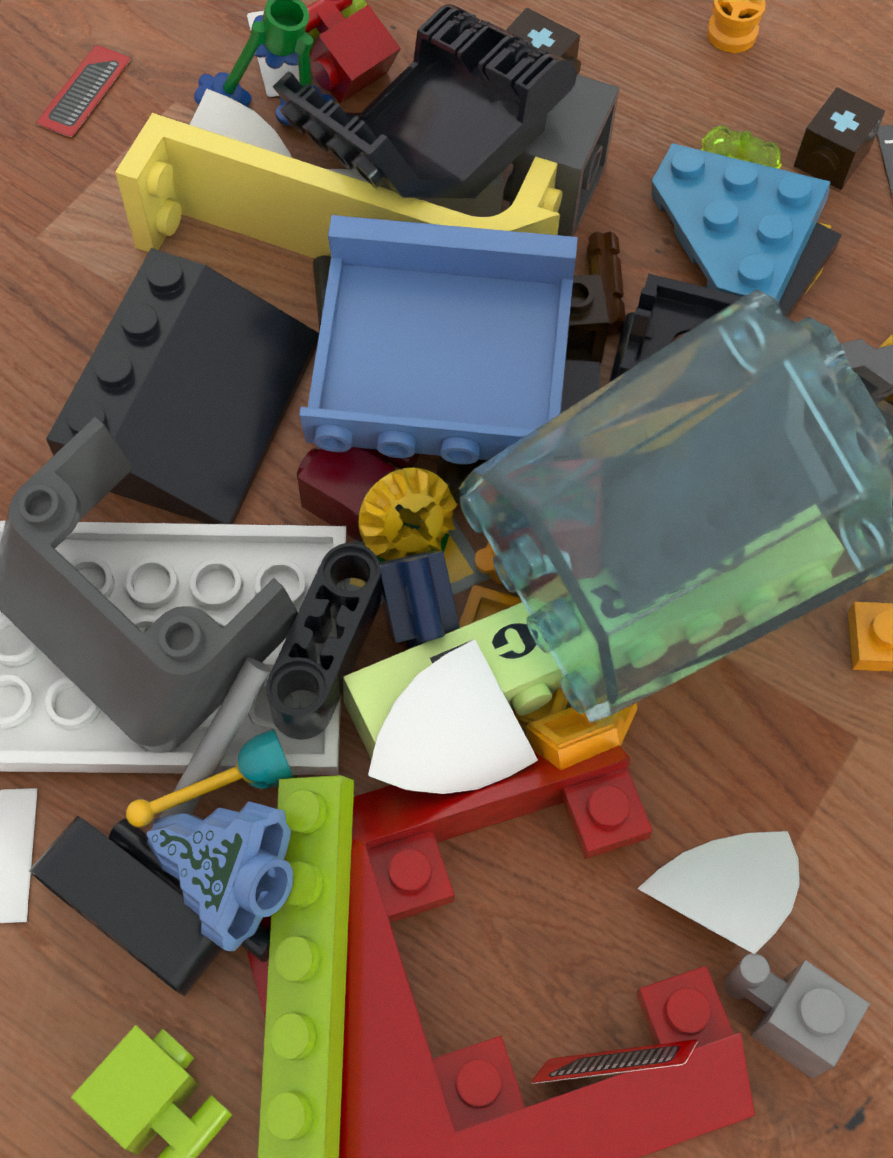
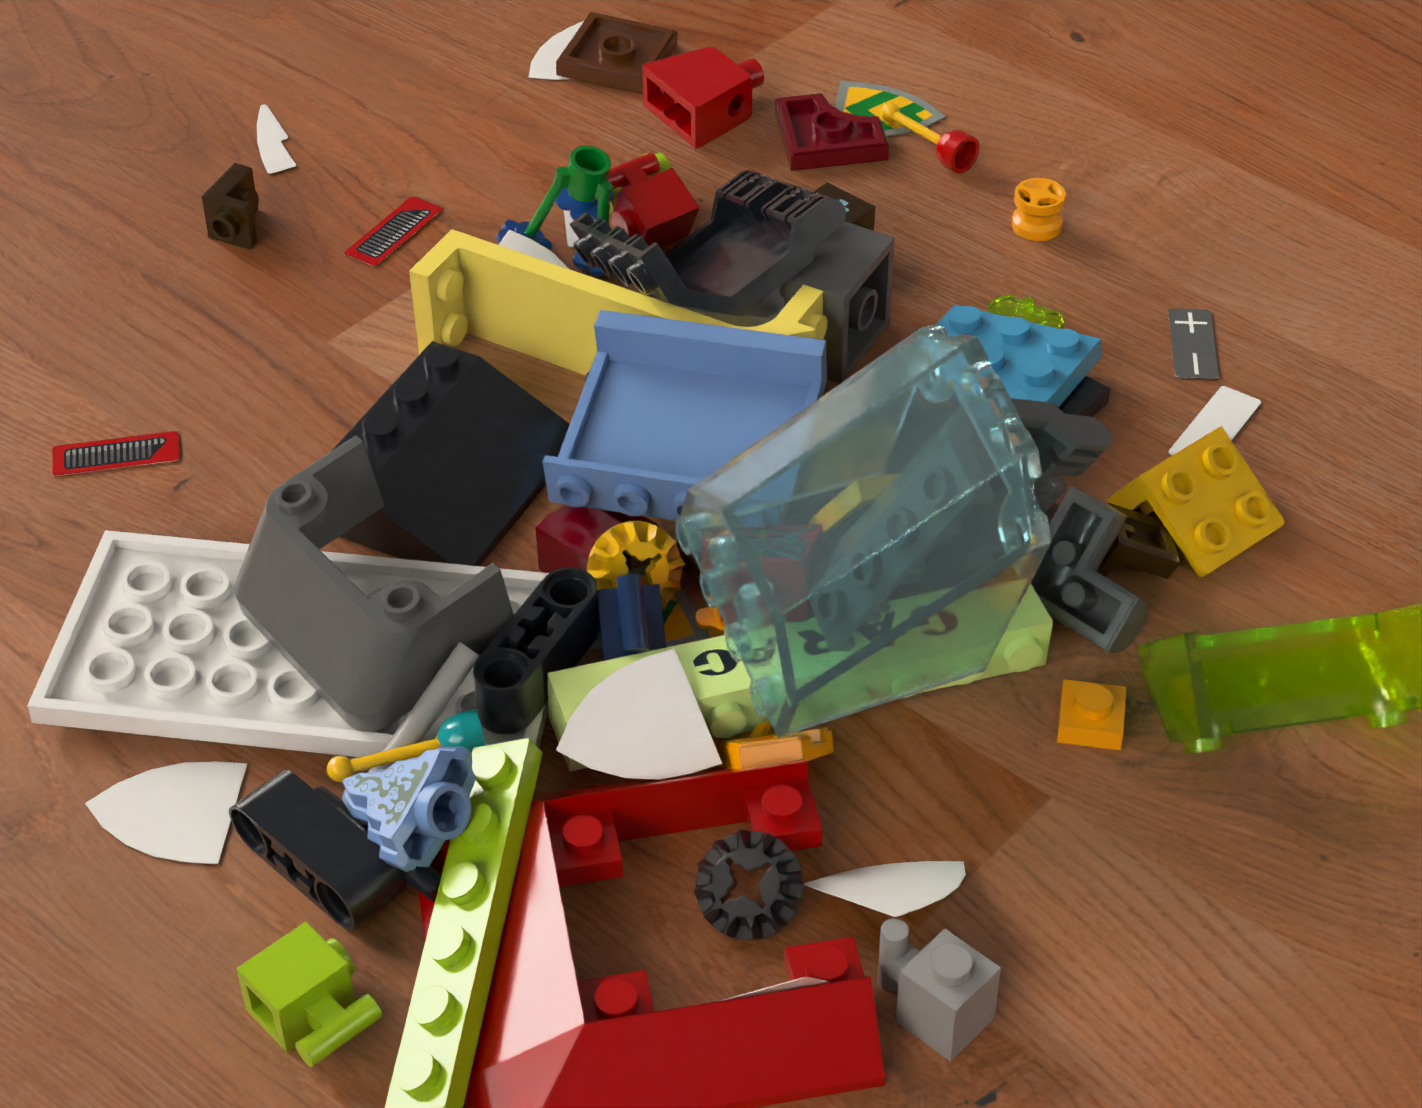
camera: 10 degrees right, 20 degrees down
dark brown brick [794,87,885,190] -> none
none -> black gear [693,830,804,941]

